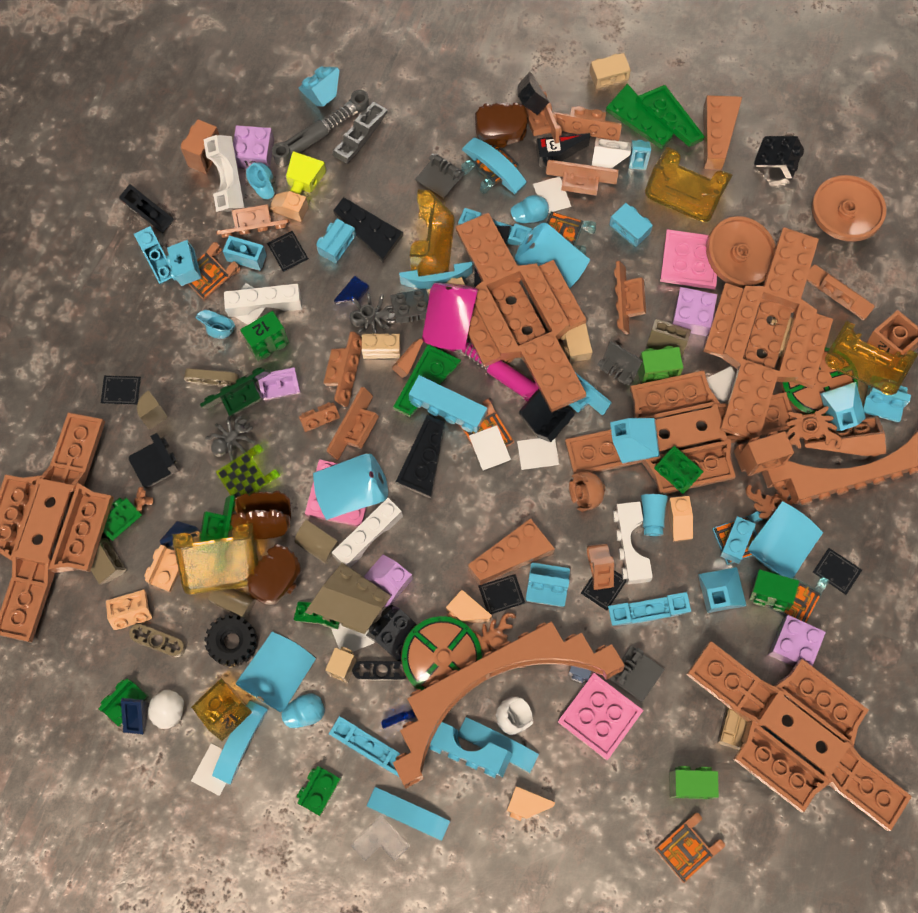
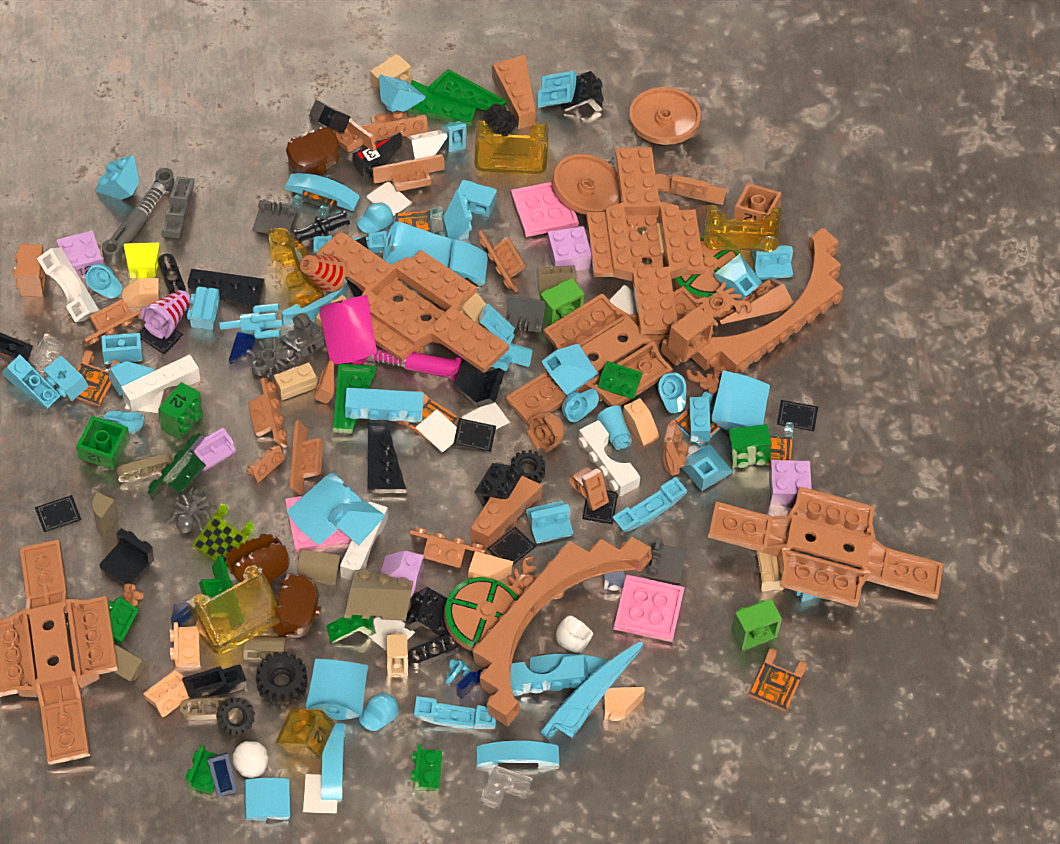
camera: 30 degrees left, 15 degrees down
none -> clear slope [30,333,64,374]
none -> green brick [76,416,130,470]
none -> medium azure slope [109,361,154,396]
none -> lavender cone [140,290,191,339]
none -> black beam [158,253,186,295]
none -> black slope [182,664,247,697]
none -> black tyre [216,698,255,735]
none -> medium azure plant [219,303,283,339]
none -> medium azure slope [244,778,290,822]
none -> black piece [293,210,350,245]
none -> dark grey hinge [293,313,310,330]
none -> nougat cone [300,255,349,293]
none -> medium azure slope [328,501,385,545]
none -> medium azure slope [379,74,426,112]
none -> nougat bracket [409,527,487,568]
none -> medium azure slope [443,188,472,241]
none -> medium azure piece [444,659,471,685]
none -> medium azure slope [449,240,488,286]
none -> black sticker [454,418,496,452]
none -> black bracket [475,463,524,507]
none -> medium azure slope [479,304,515,346]
none -> black tyre [484,103,518,137]
none -> black tyre [511,450,546,483]
none -> medium azure slope [538,71,577,108]
none -> medium azure piece [540,641,644,740]
none -> medium azure piece [562,389,599,422]
none -> medium azure piece [657,372,686,413]
none -> nougat slope [662,420,689,476]

